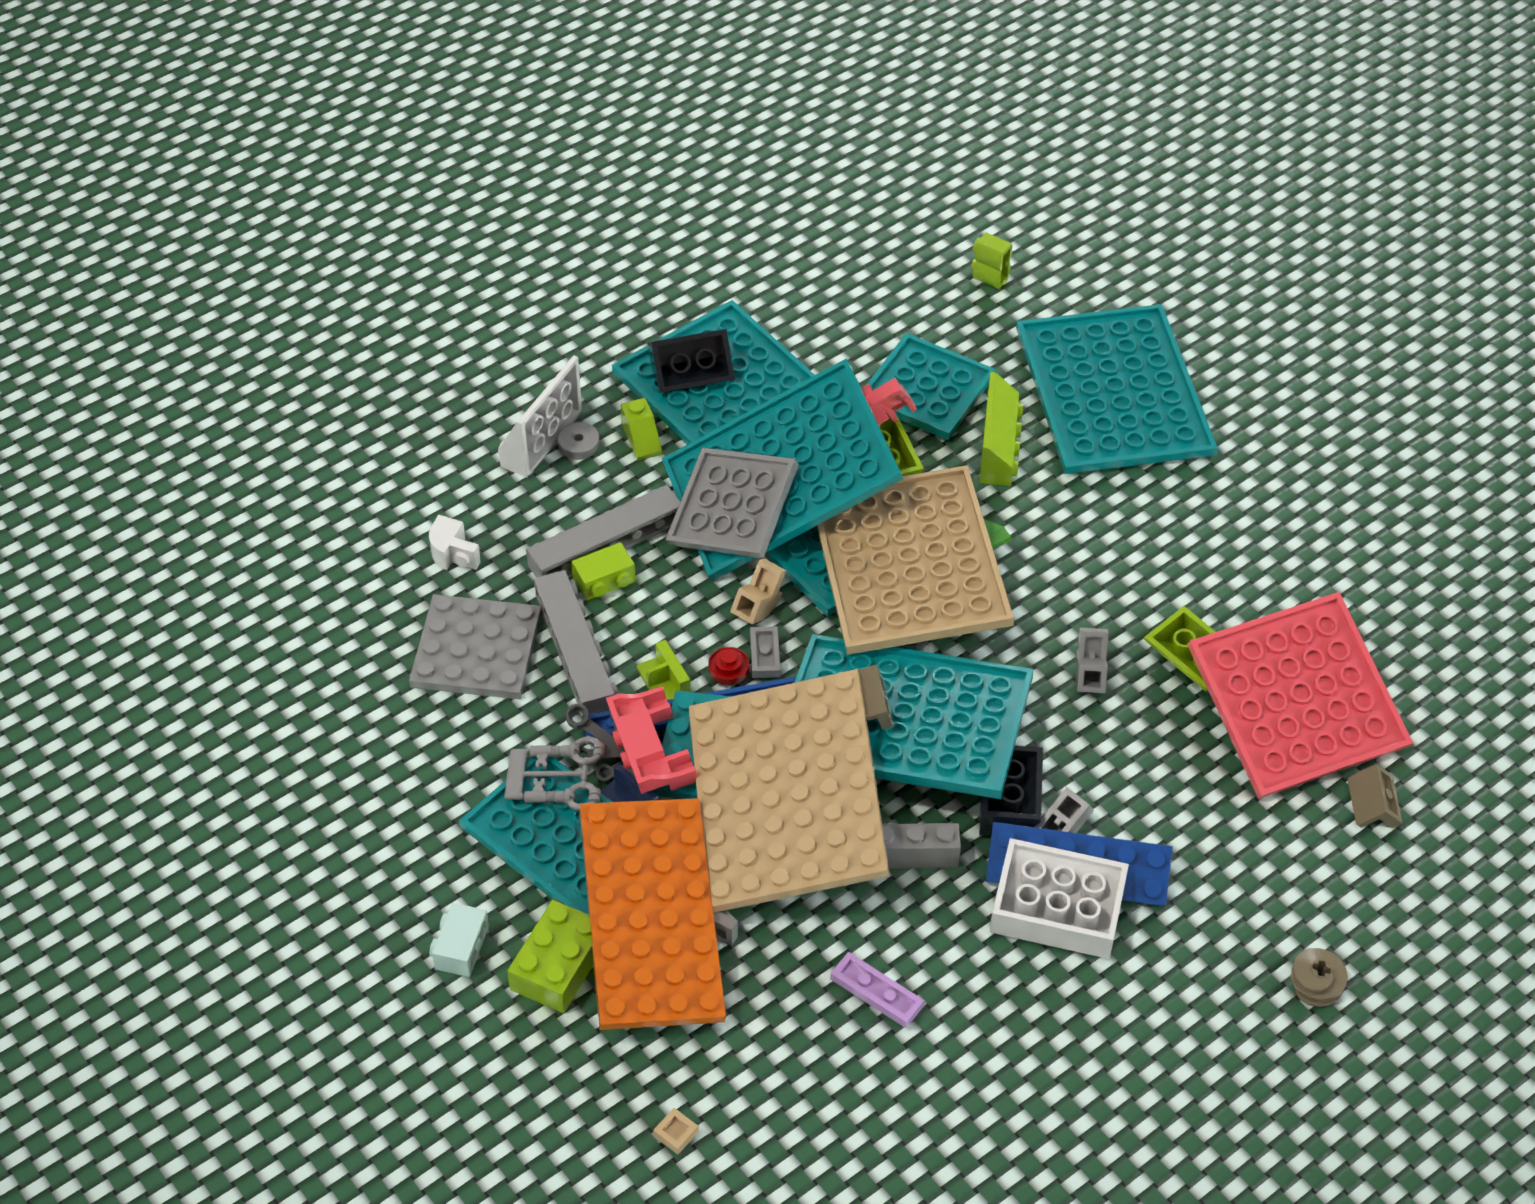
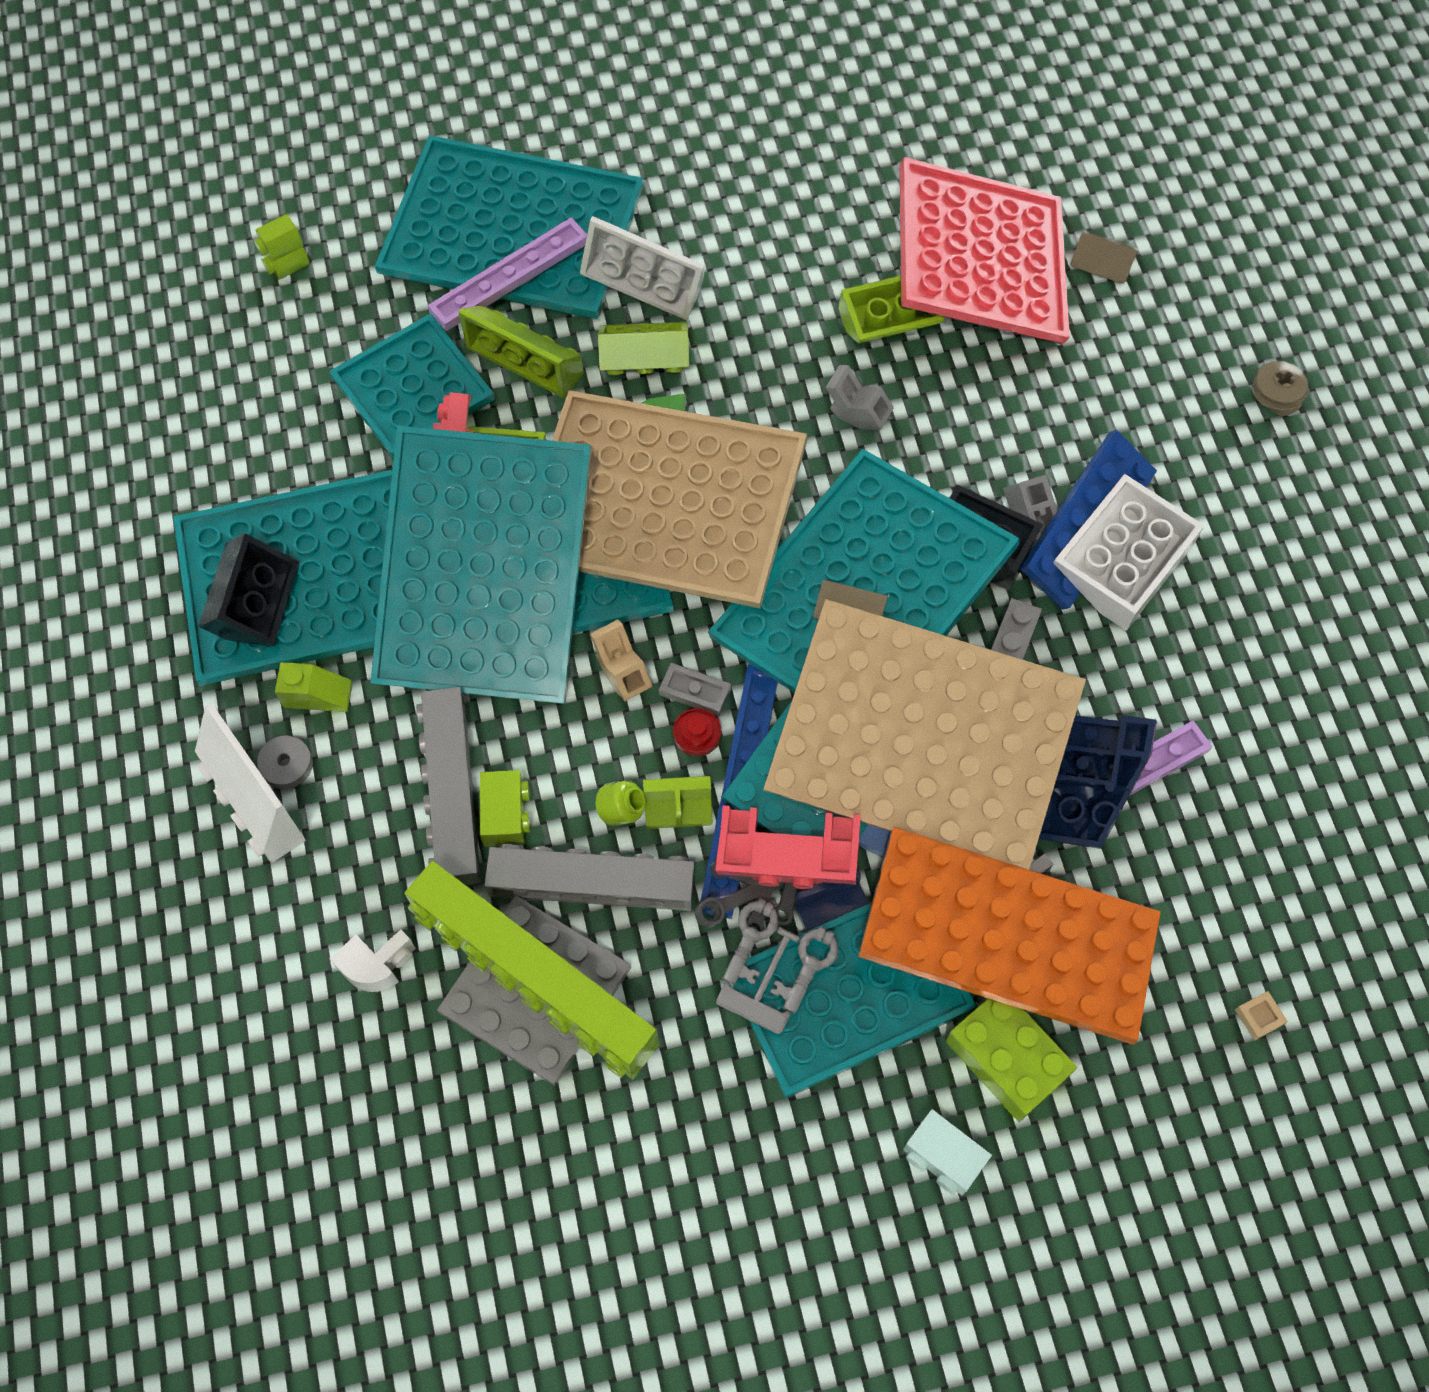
camera: 65 degrees left, 15 degrees up
light grey plate [666,448,799,558] -> none
none -> lime brick [404,860,659,1080]
none -> lavender plate [428,218,587,331]
none -> white slope [580,216,704,320]
none -> lime head [595,780,646,826]
none -> lime slope [598,322,689,375]
none -> dark blue wedge [1038,715,1157,849]

